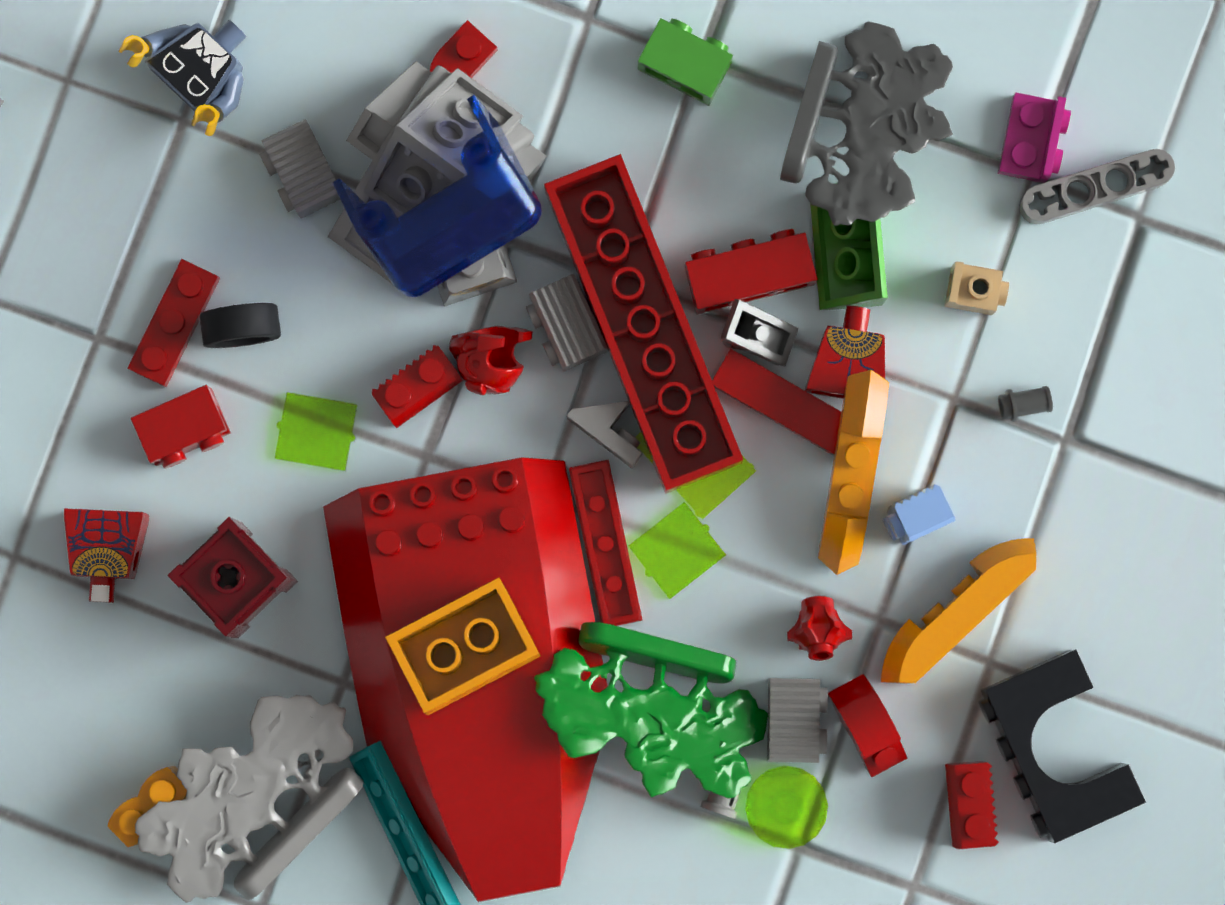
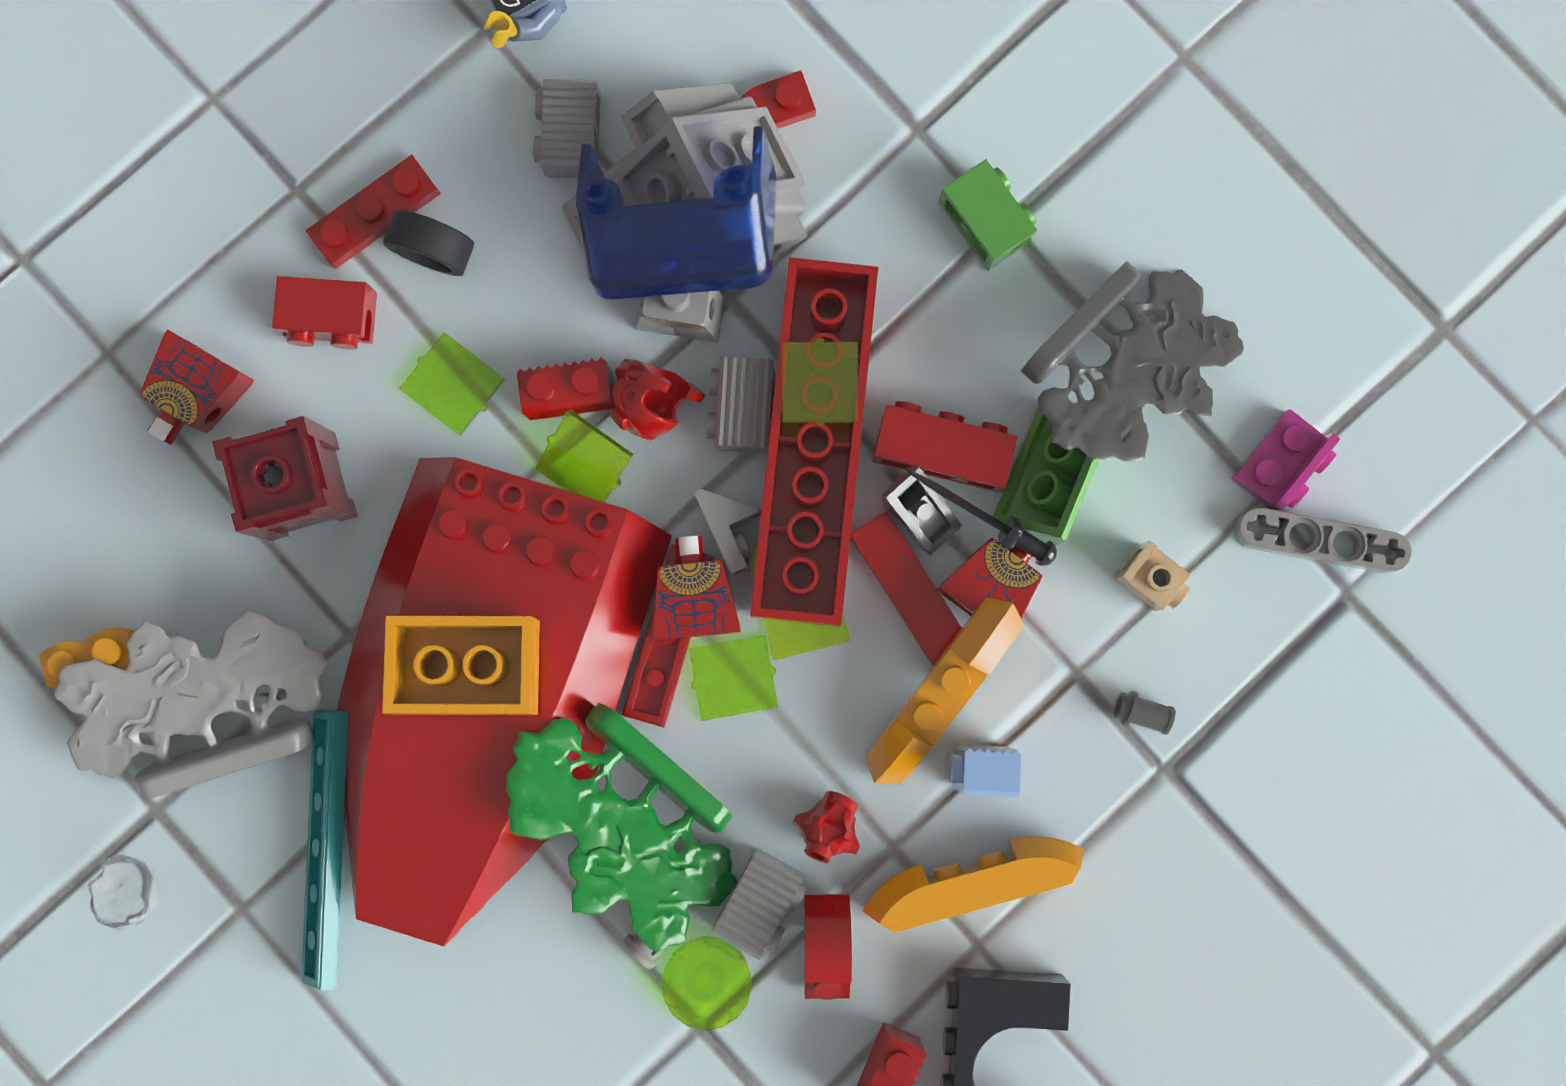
camera: 25 degrees right, 0 degrees up
none -> clear neon green piece [535,409,634,502]
none -> torso [653,536,741,641]
none -> clear neon green piece [782,338,858,427]
none -> black sword [906,469,1057,566]

